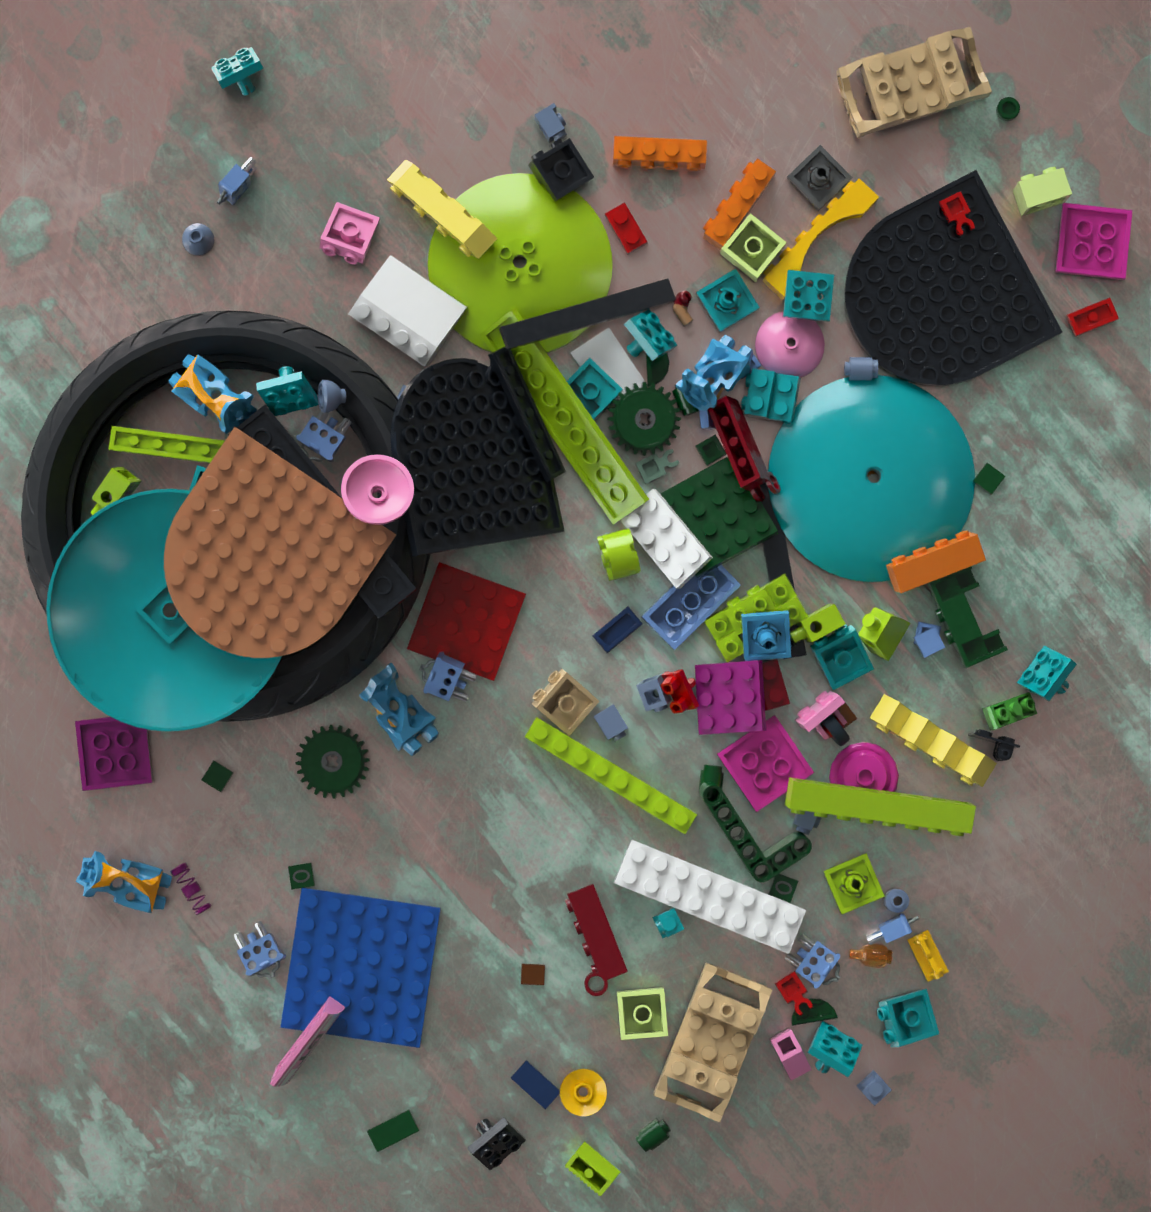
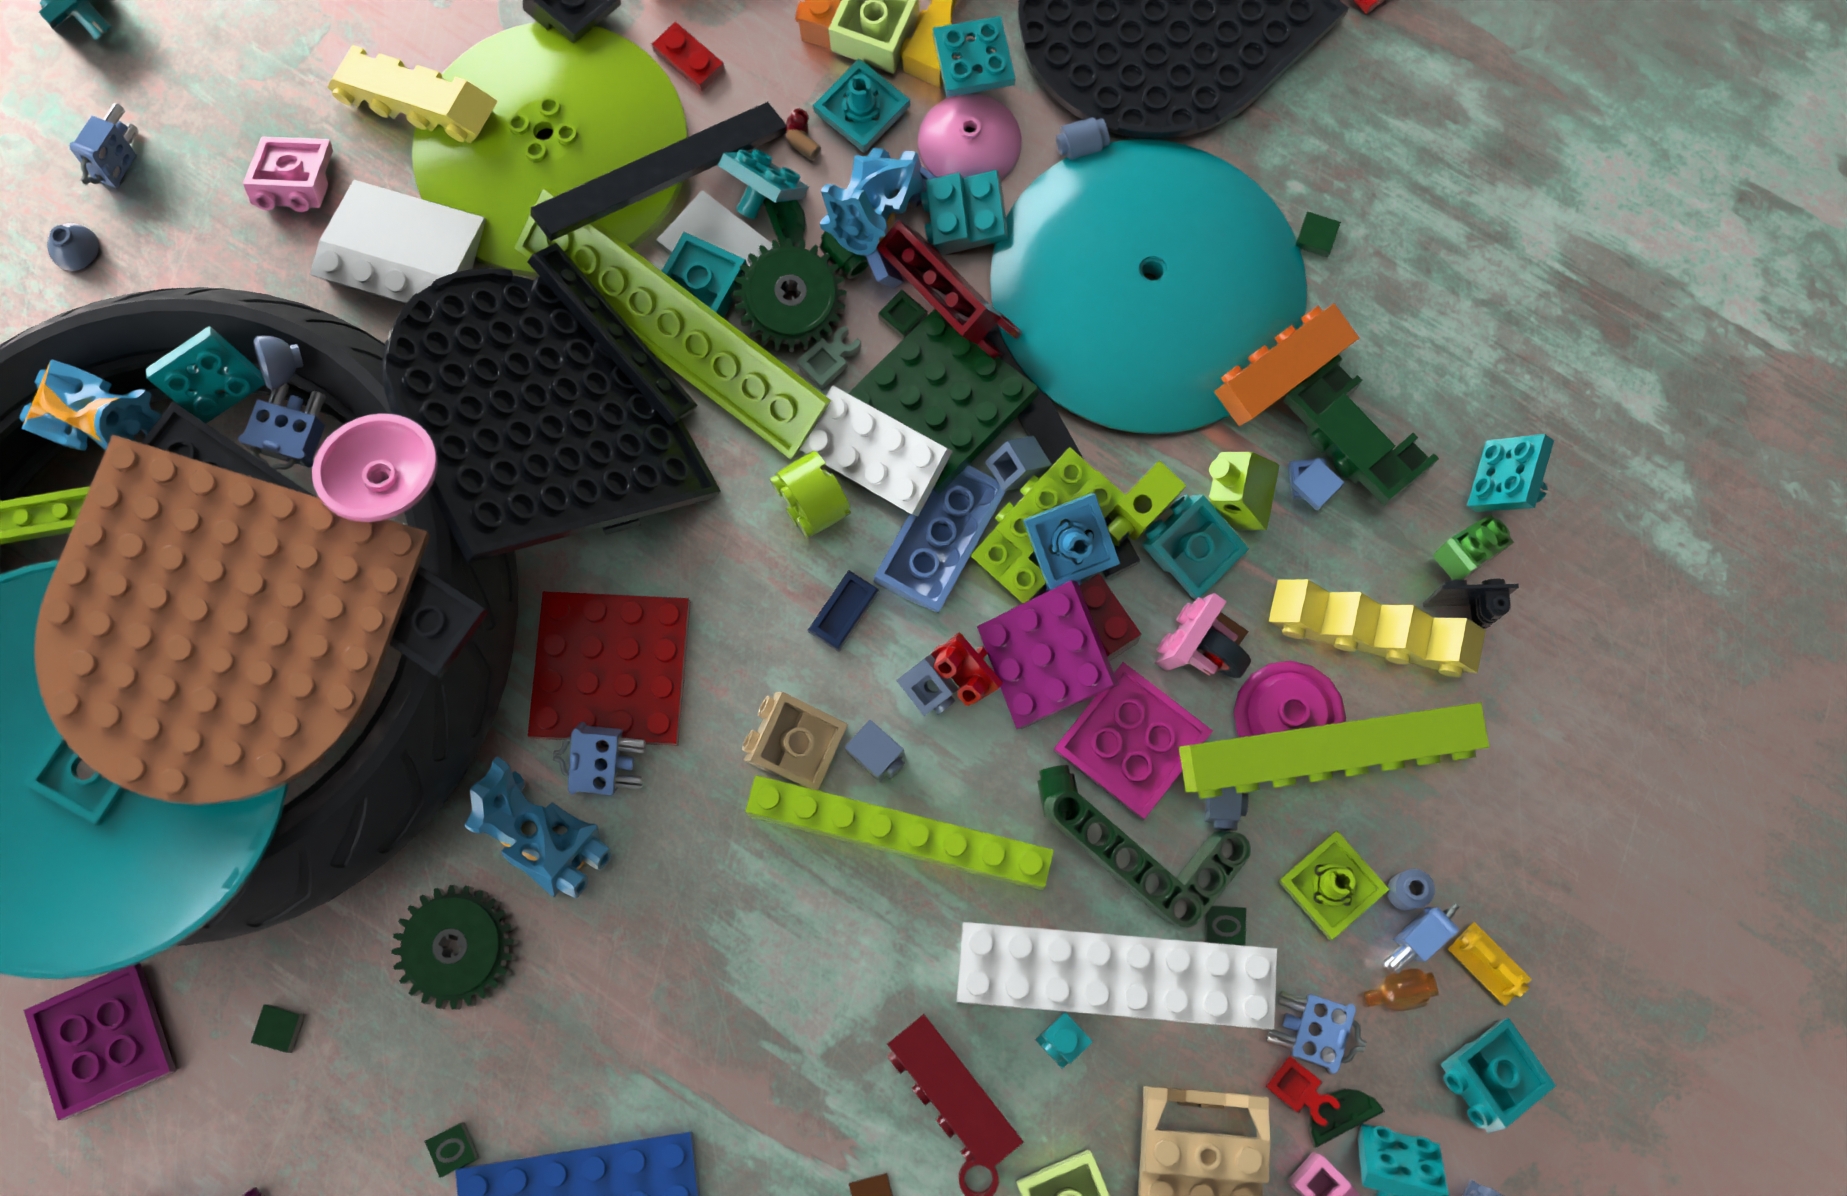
camera: 10 degrees left, 10 degrees down
none -> sand blue brick [985,436,1052,491]

